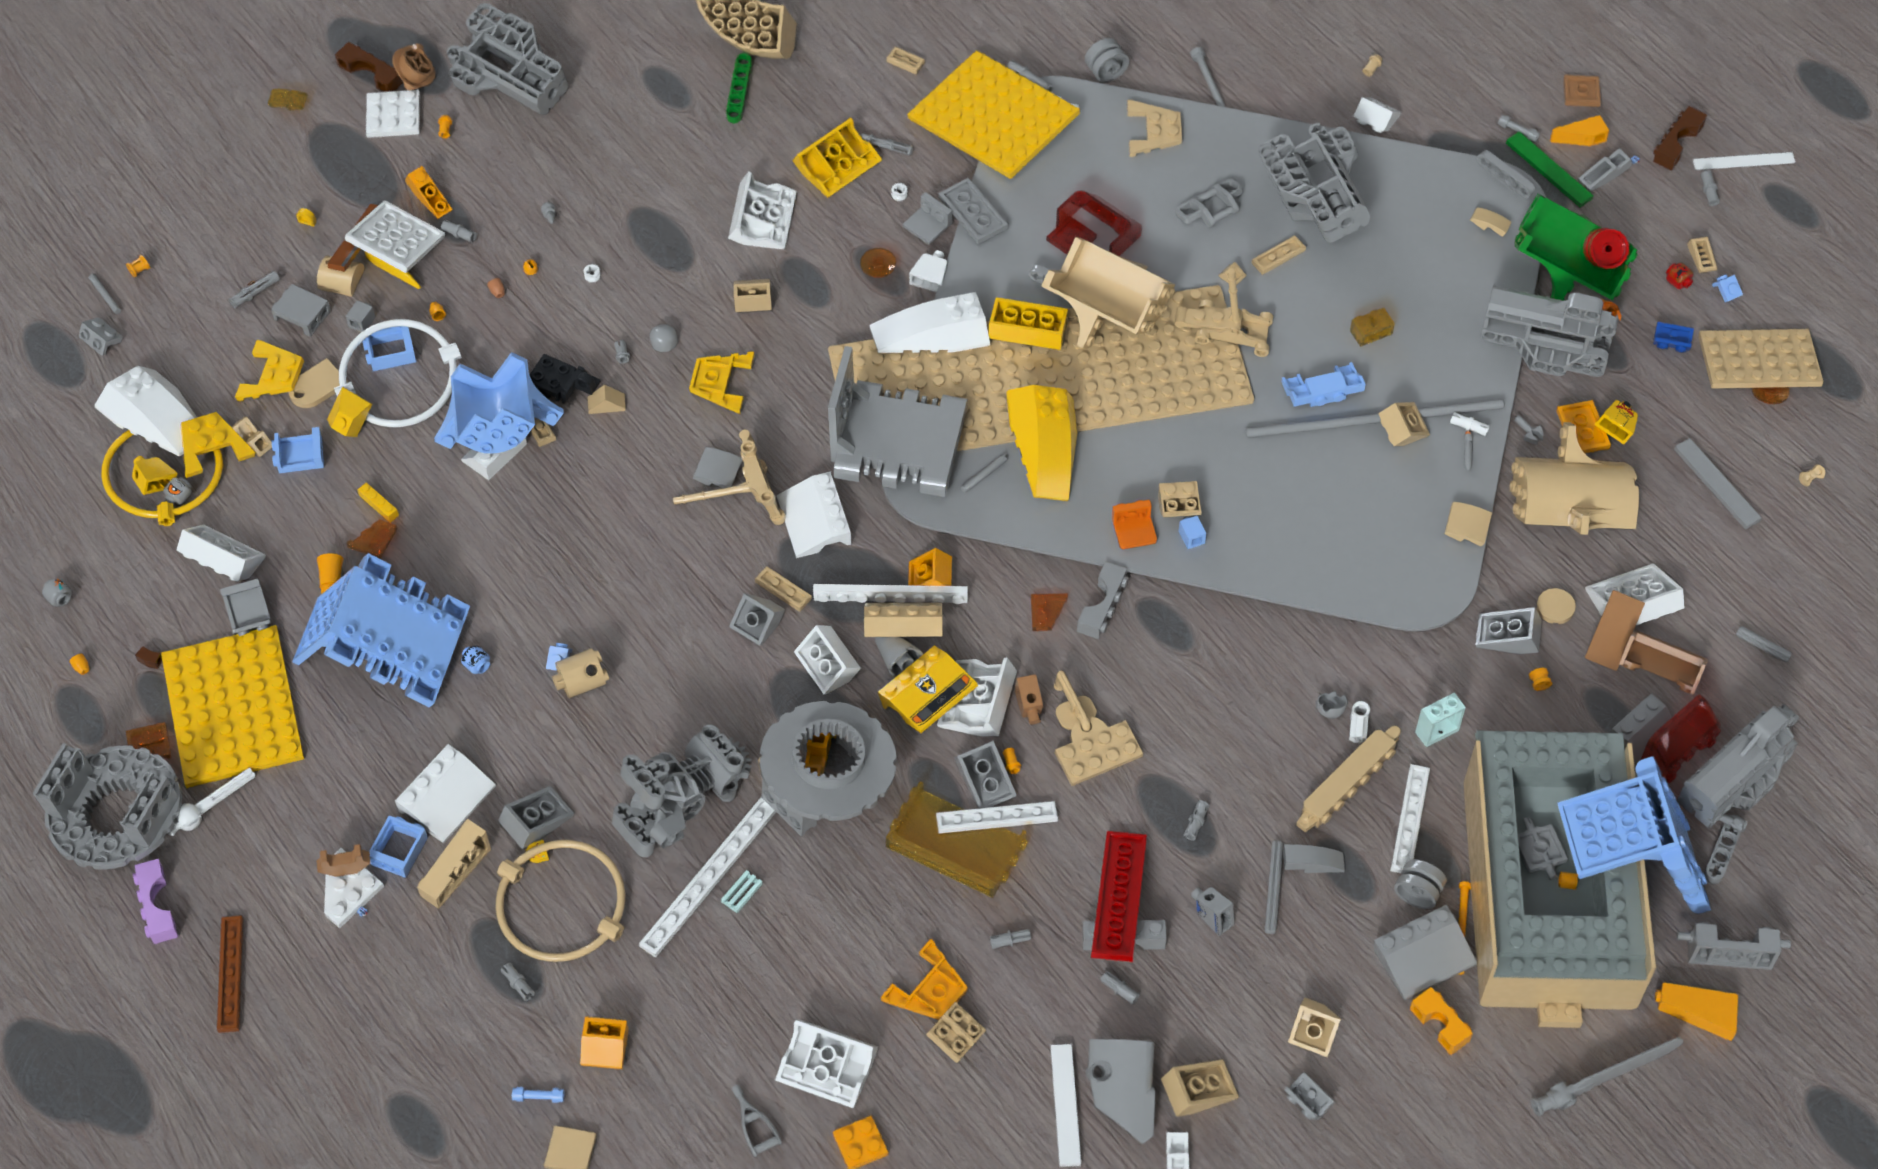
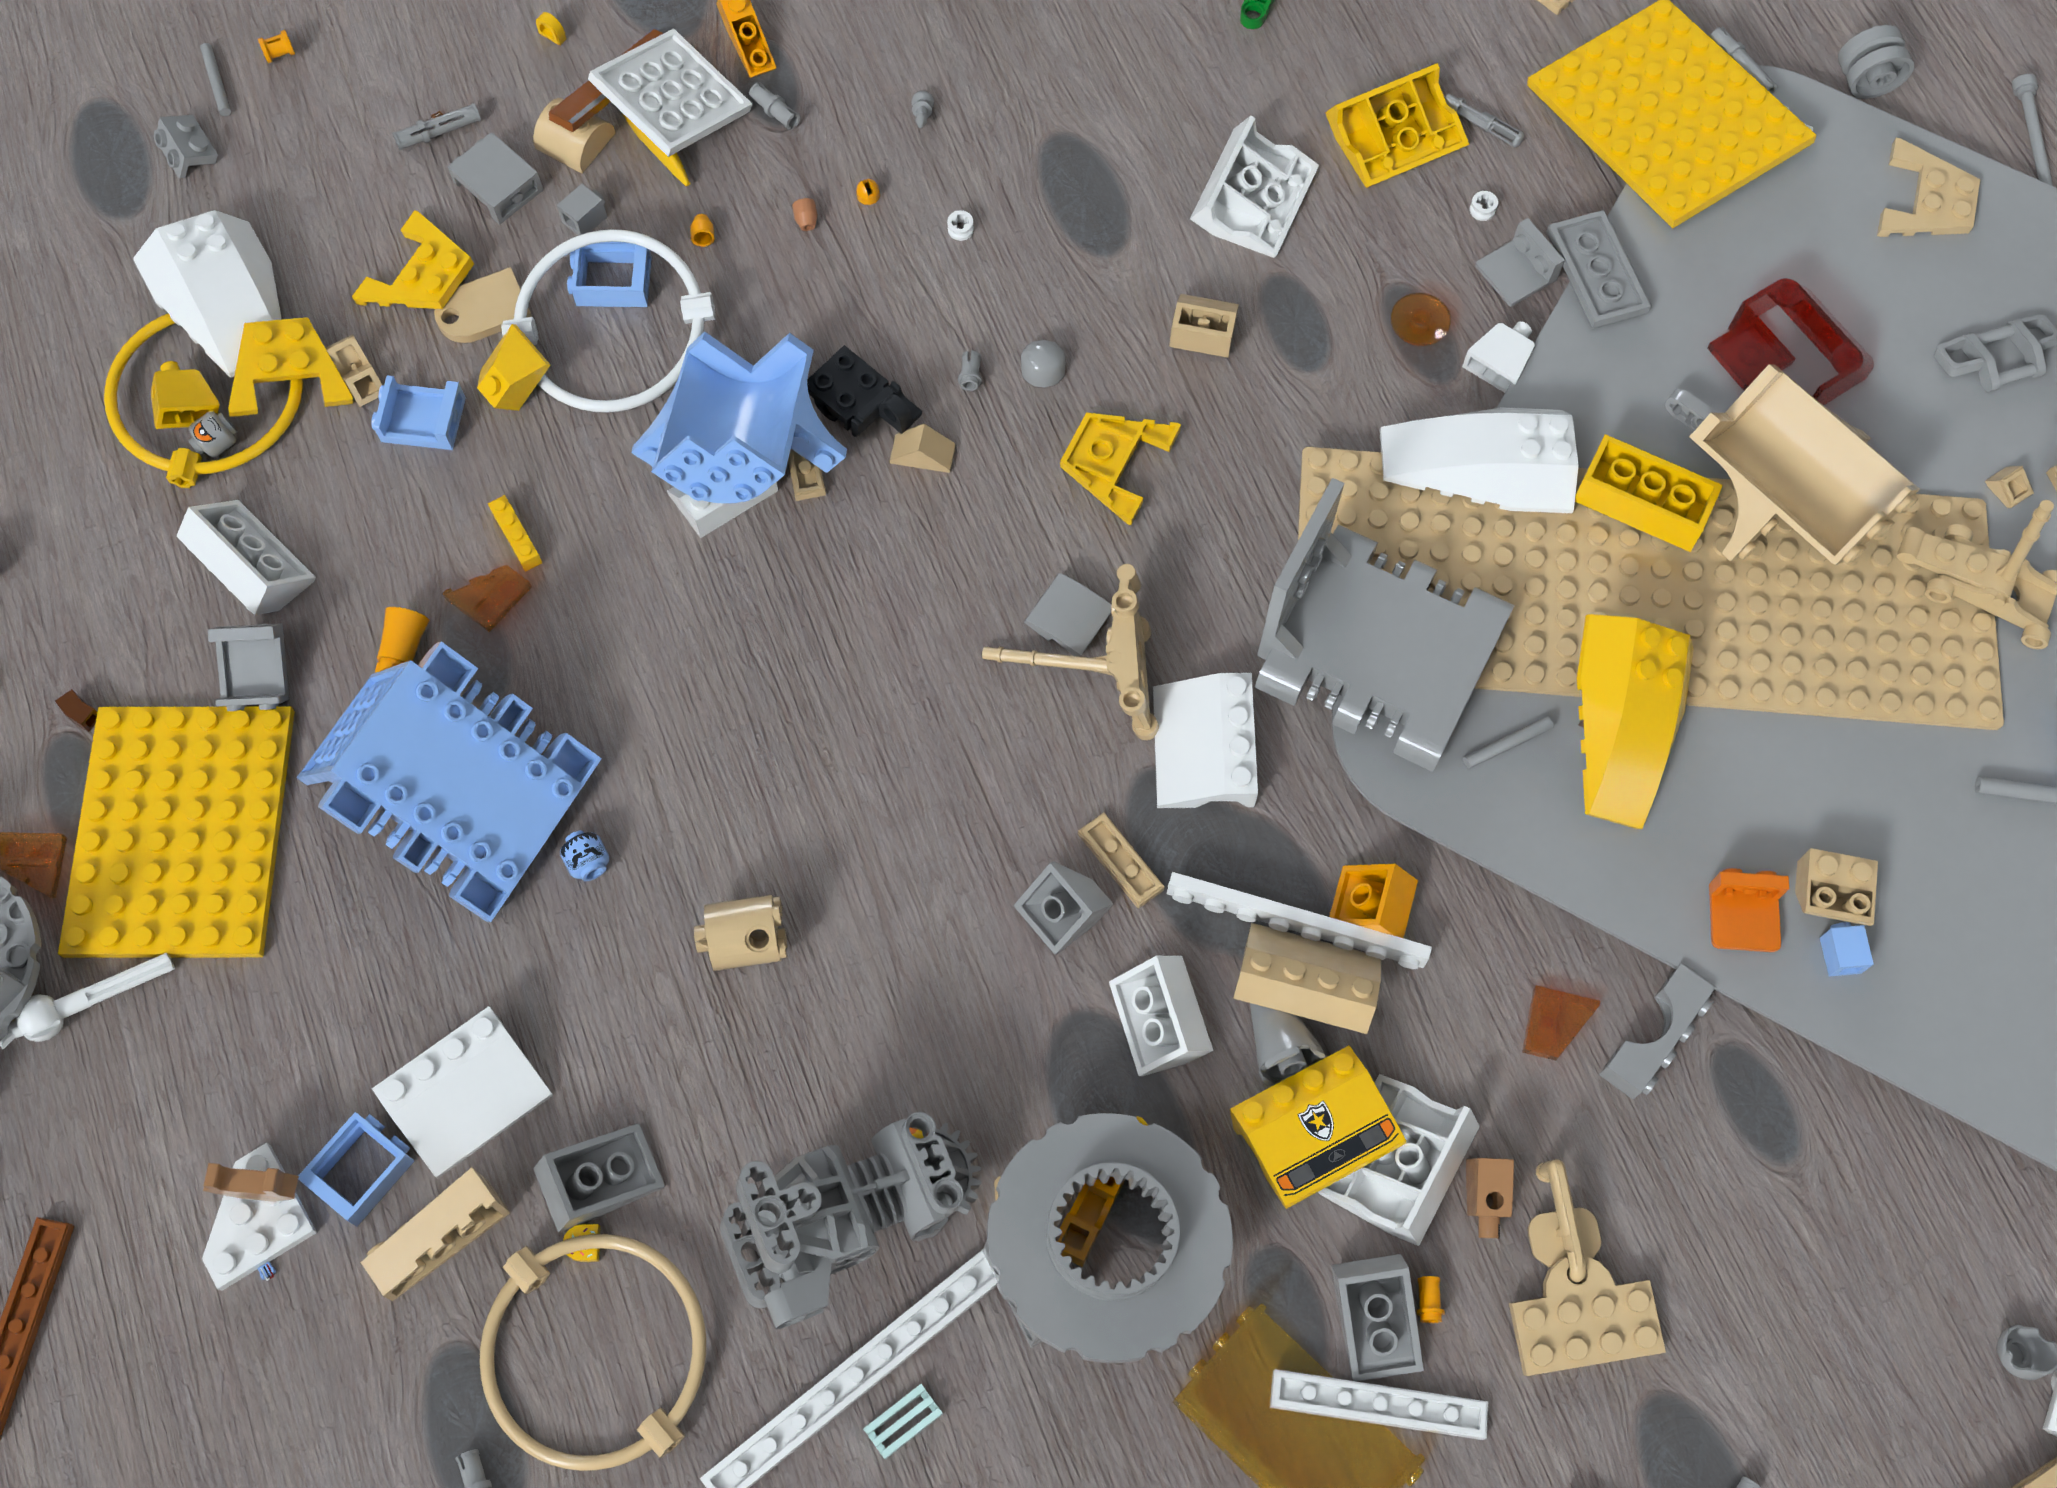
camera: 15 degrees right, 10 degrees up
light blue bracket [546,643,572,671] -> none

